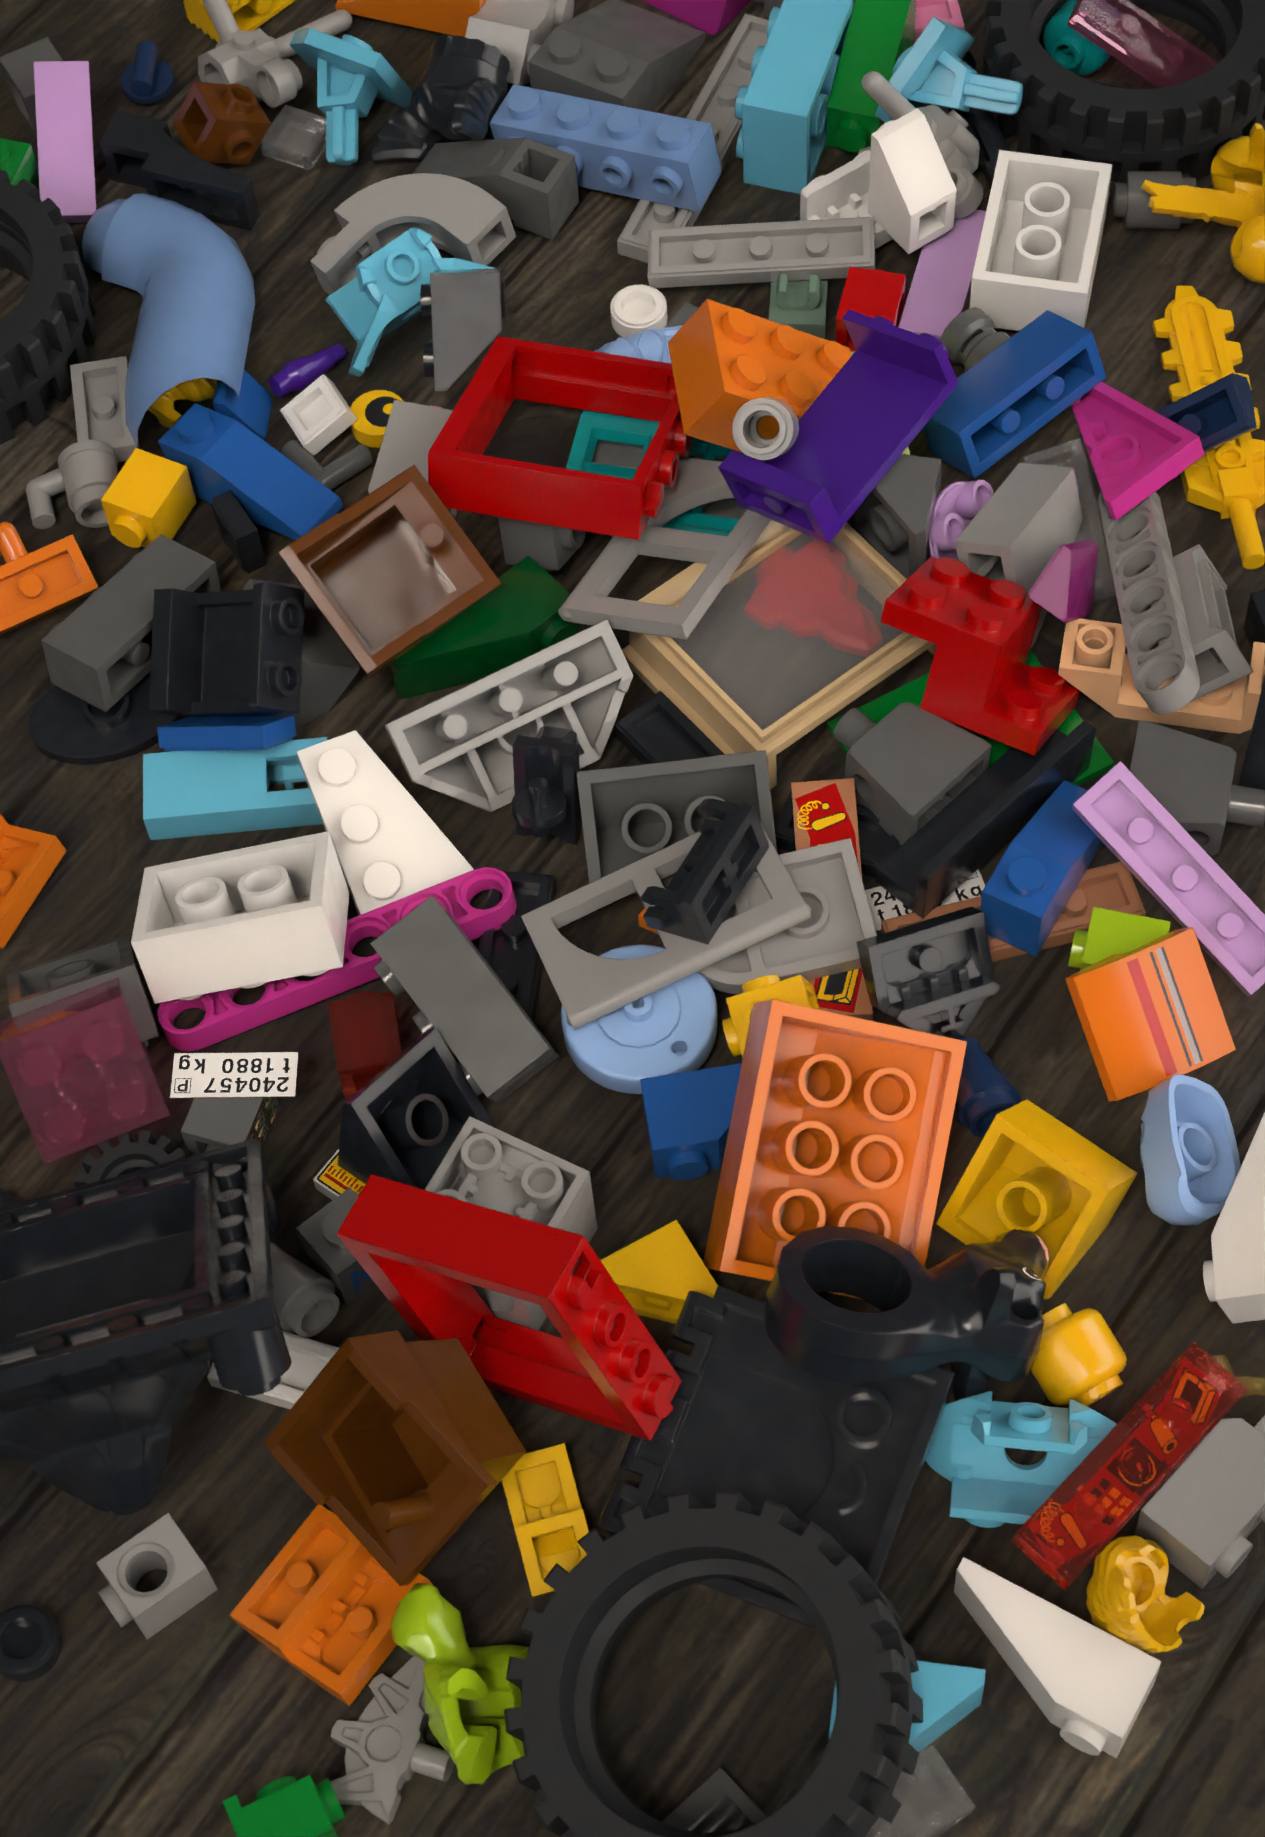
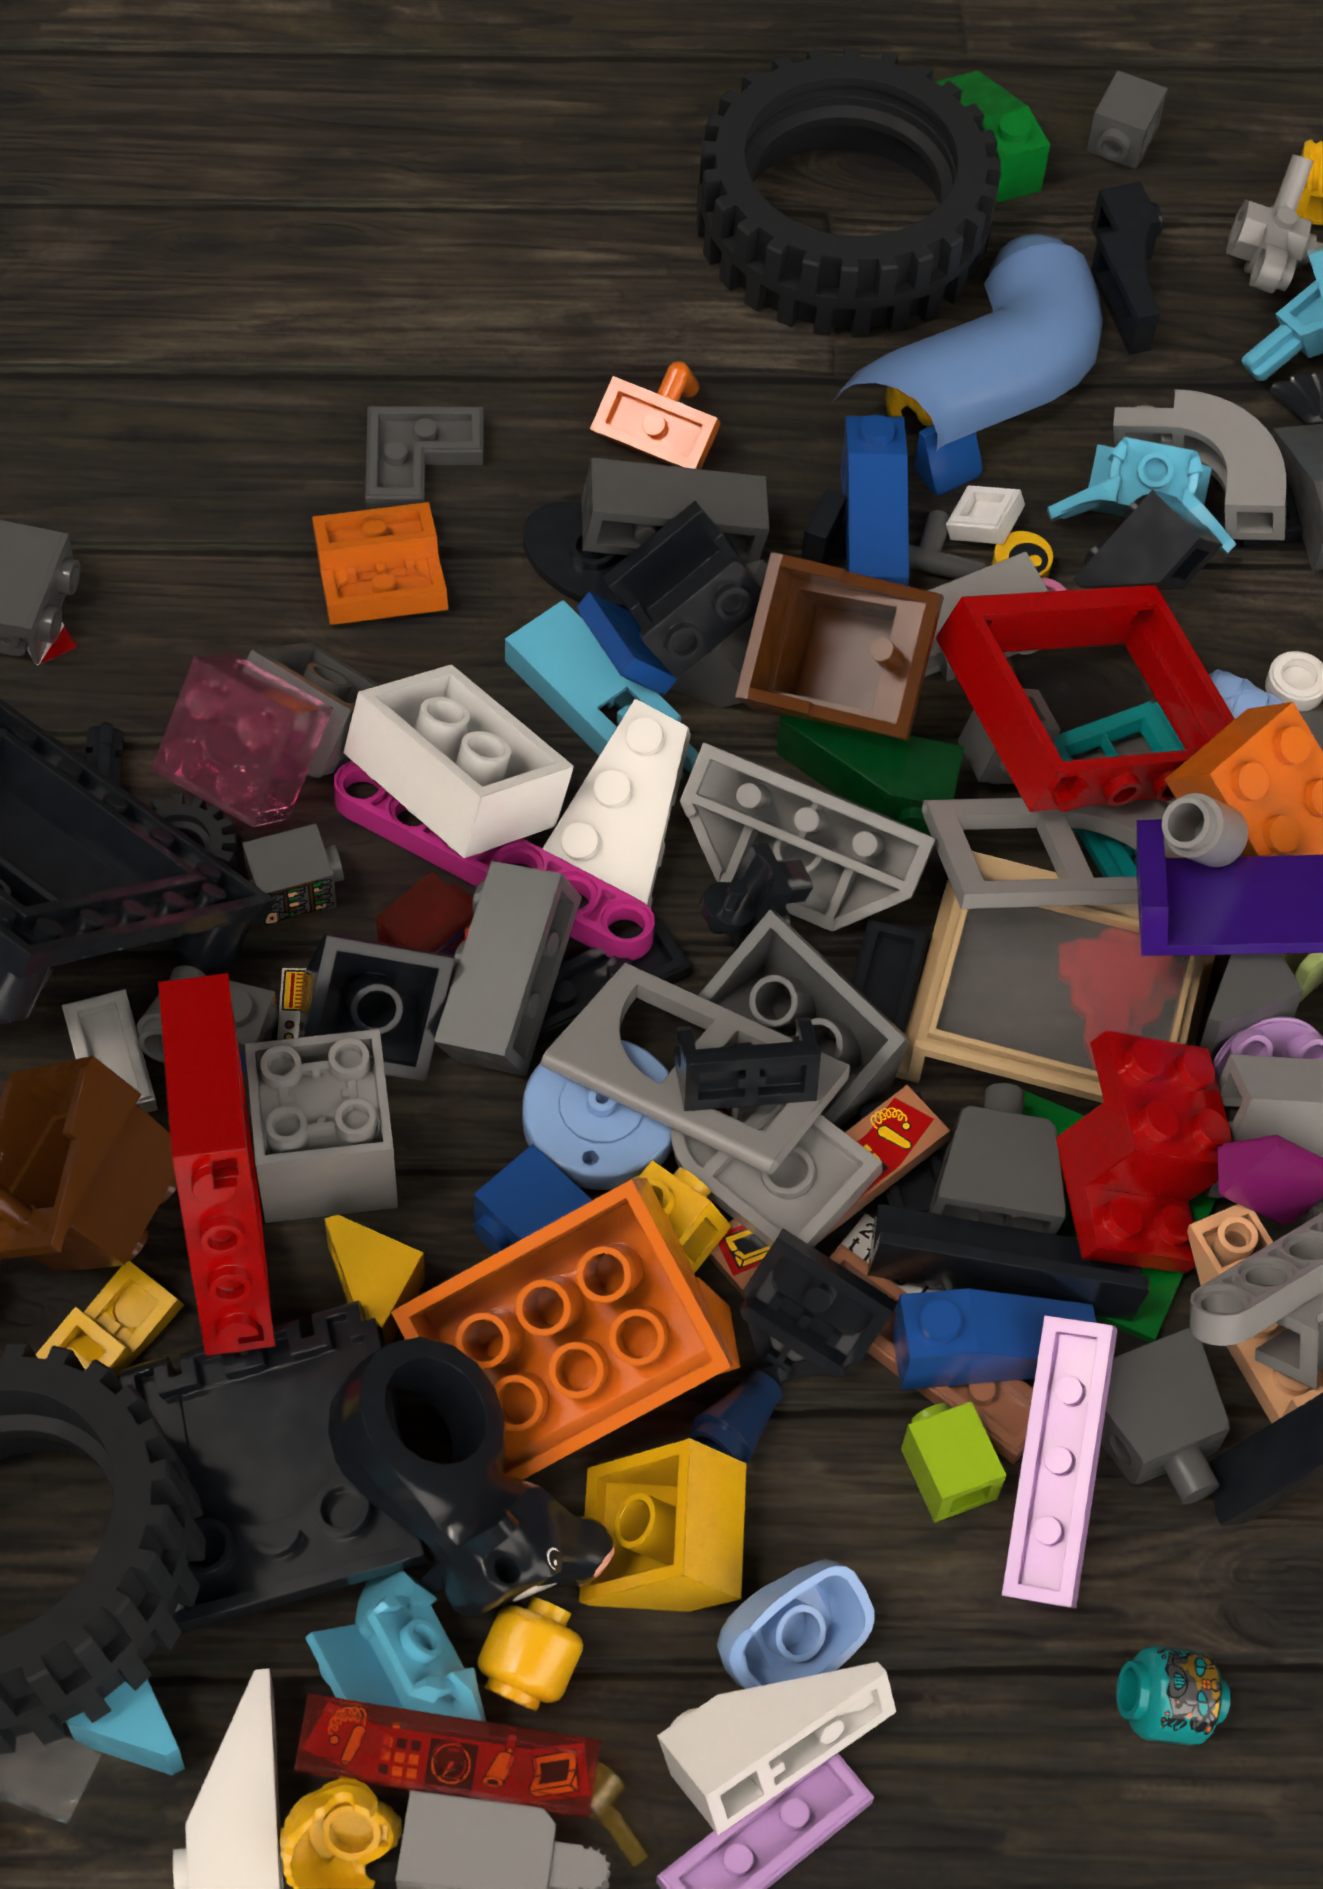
camera: 45 degrees right, 0 degrees up
light grey piece [26,440,118,529] -> none
lavender tile [33,61,96,223] -> none
light grey plate [70,356,139,462] -> none
yellow brick [101,448,197,548] -> none
dark blue plate [120,41,175,104] -> none
white sticker [170,1052,298,1098] -> none
reddish brown brick [172,81,271,165] -> none
clear tile [260,105,326,170] -> none
dark purple piece [269,344,346,398] -> none
orange slope [1065,927,1236,1101] -> none

